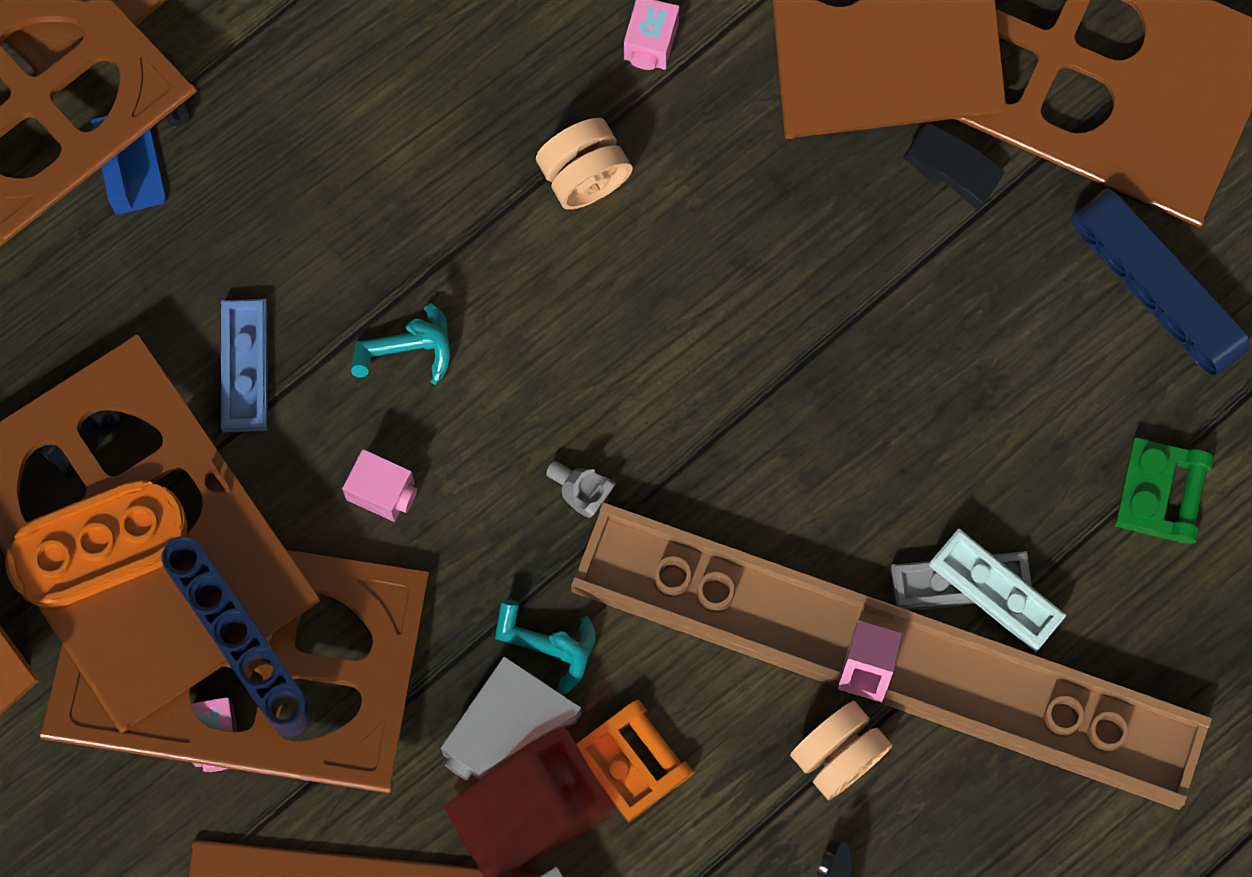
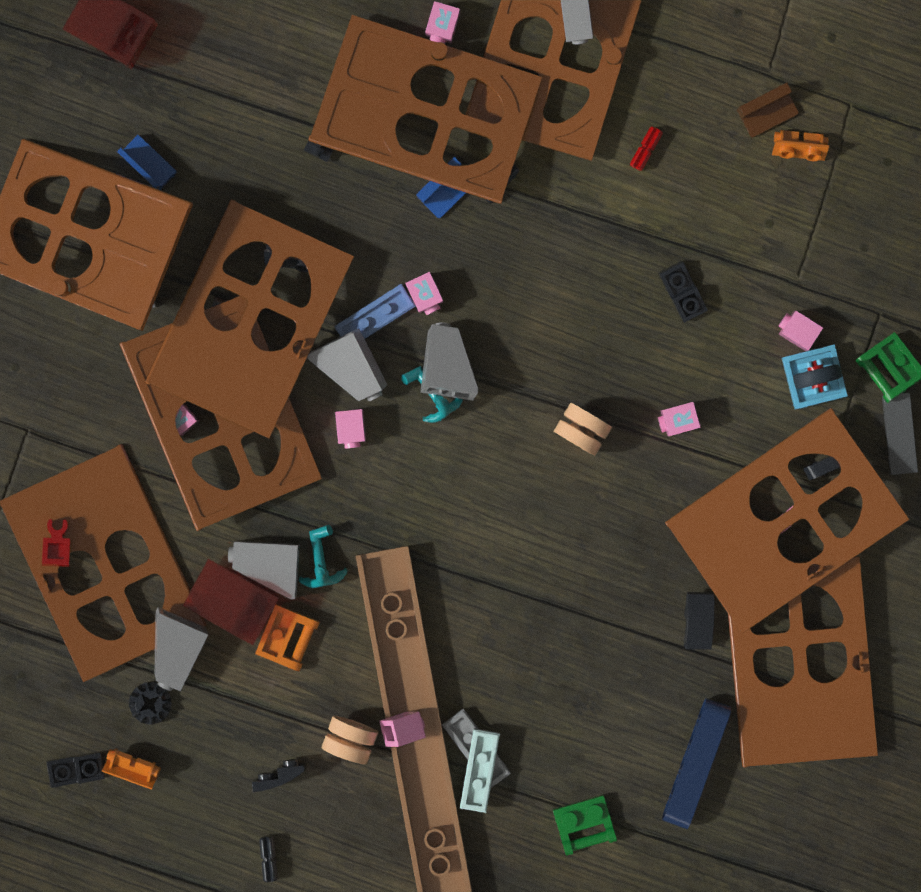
camera: 60 degrees right, 15 degrees up
orange tile [5,480,187,608] -> none
dark blue beam [162,537,312,737] -> none
light grey piece [546,461,616,518] -> none
none -> light grey slope [308,328,387,401]
none -> bright pink brick [405,272,443,315]
none -> light grey slope [420,322,478,401]

